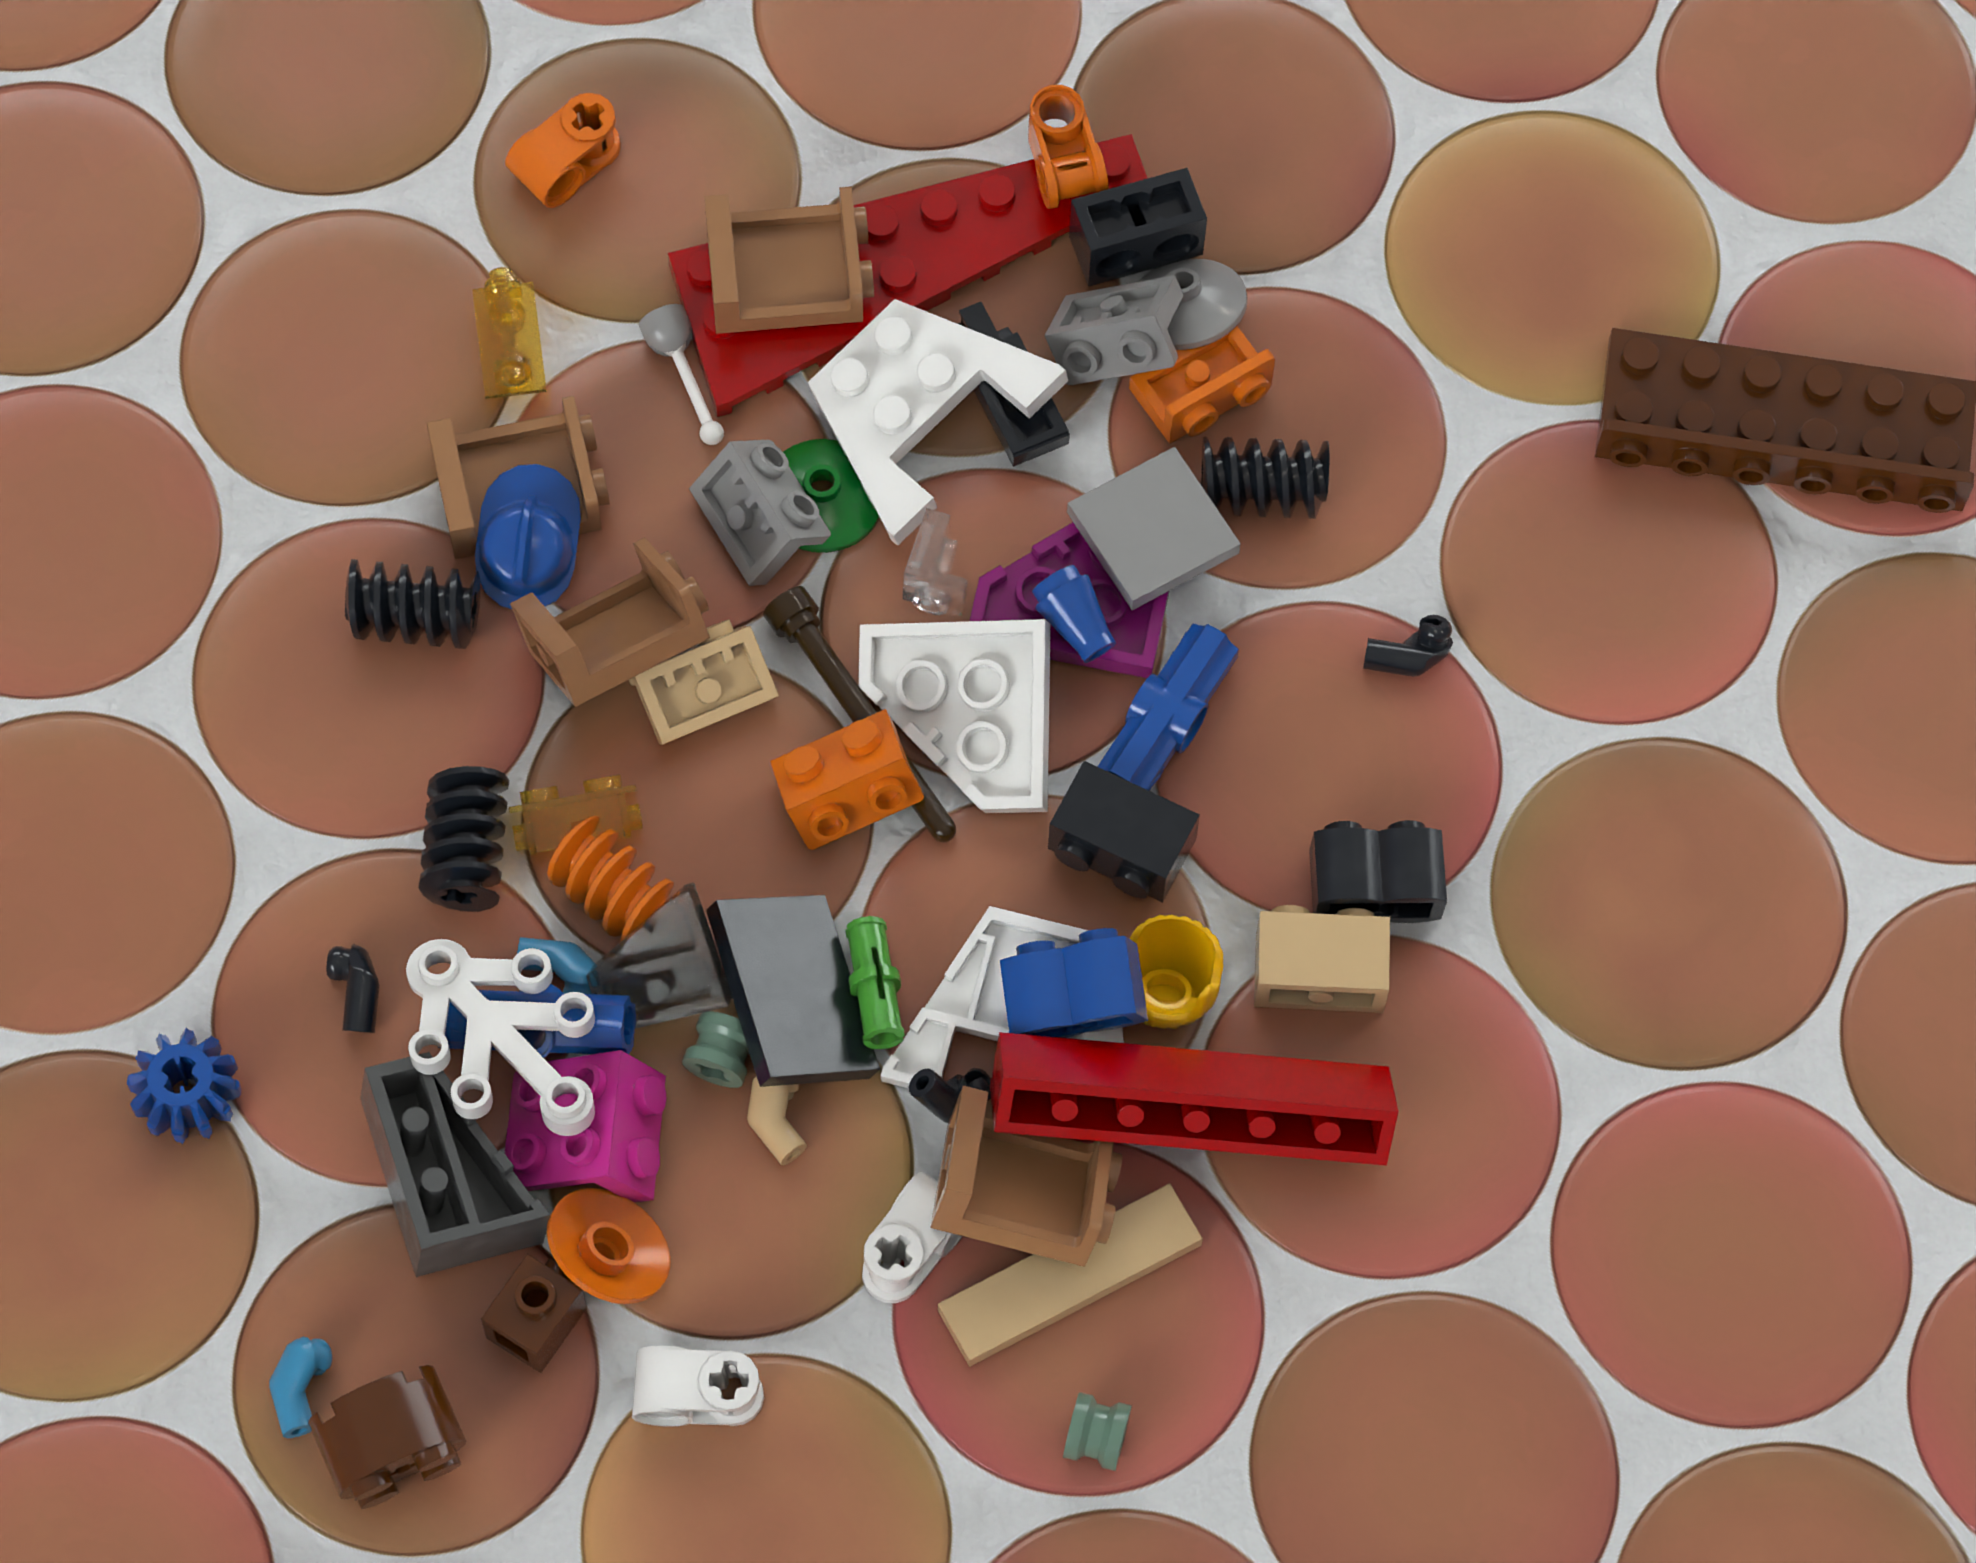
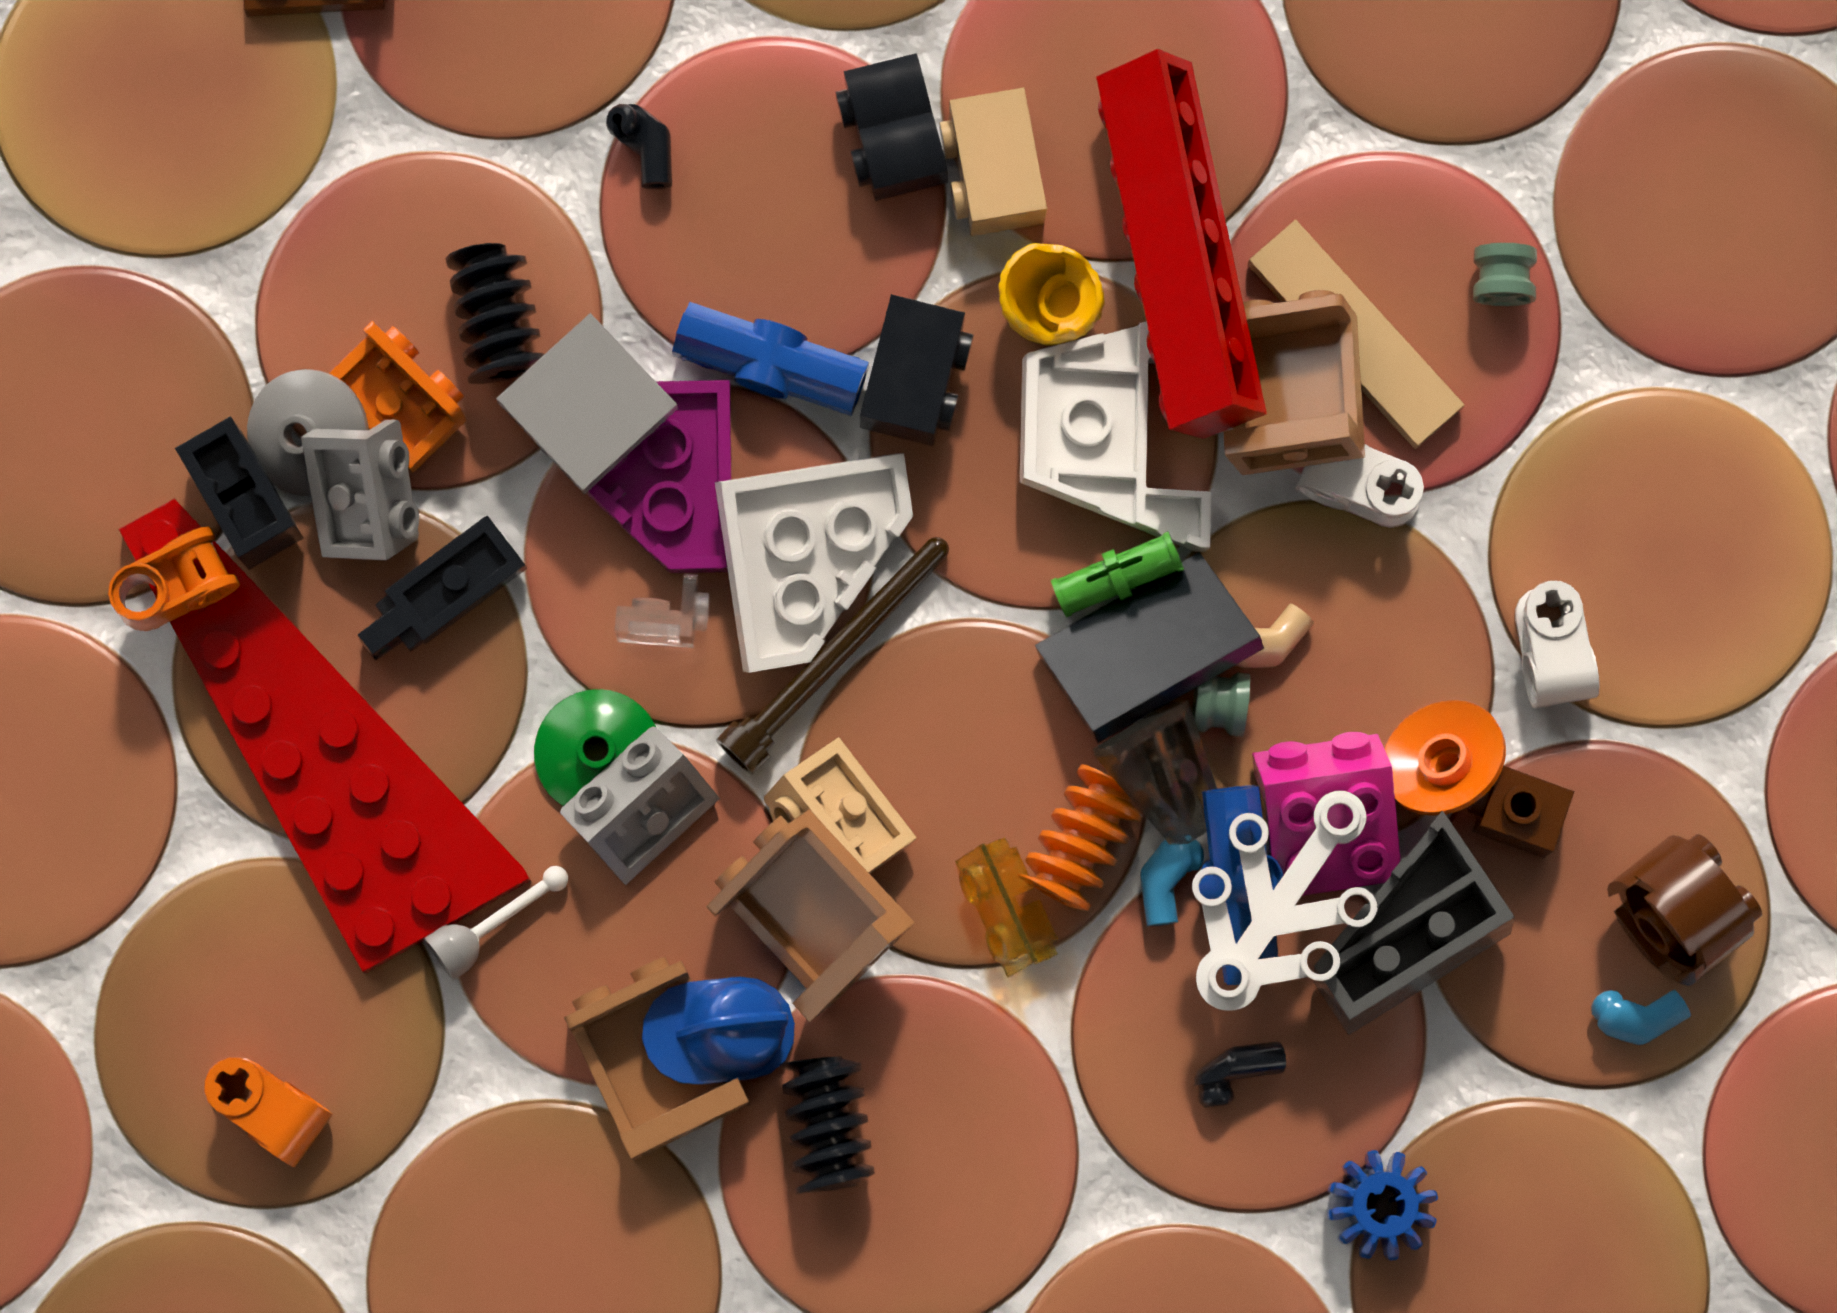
camera: 105 degrees left, 15 degrees up
black piece [418,766,510,912] -> none
clear yellow hinge [472,267,547,399] -> none
medium nougat panel [704,186,874,334] -> none
orange bracket [770,709,924,850] -> none
white wing [808,299,1069,546] -> none
black arm [908,1068,991,1123] -> none
blue brick [1000,928,1148,1038] -> none
blue cone [1032,565,1116,663] -> none

